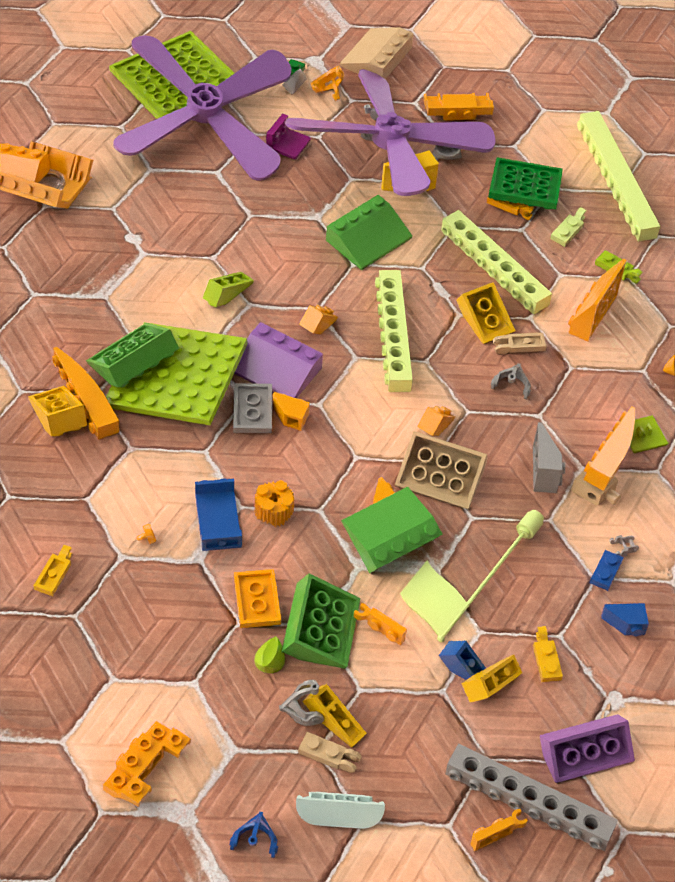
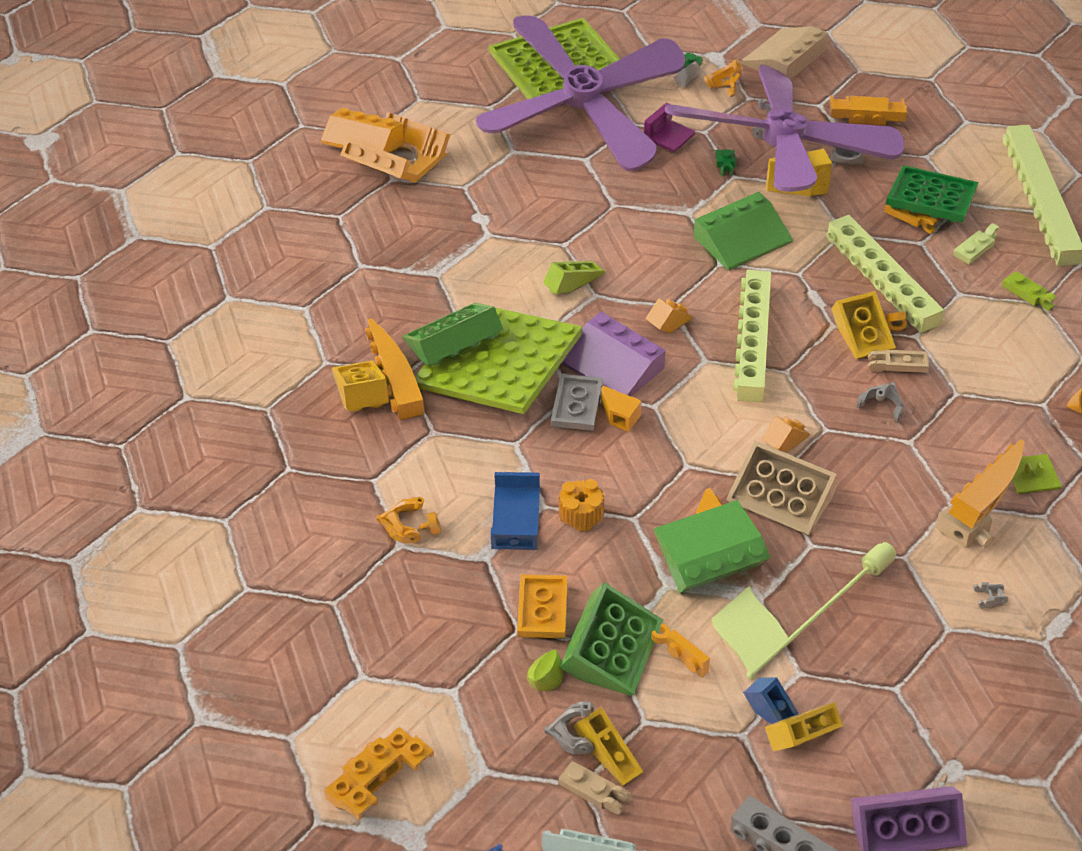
camera: 15 degrees right, 5 degrees down
yellow plate [33,545,72,597] -> none
light grey slope [533,422,565,493] -> none
yellow plate [533,626,563,682] -> none
light orange slope [568,258,627,342] -> none
blue plate [590,550,624,591] -> none
blue slope [601,603,649,636] -> none
none -> light orange helmet [376,497,424,543]
none -> green plate [715,149,736,176]
none -> light orange tile [885,311,907,331]

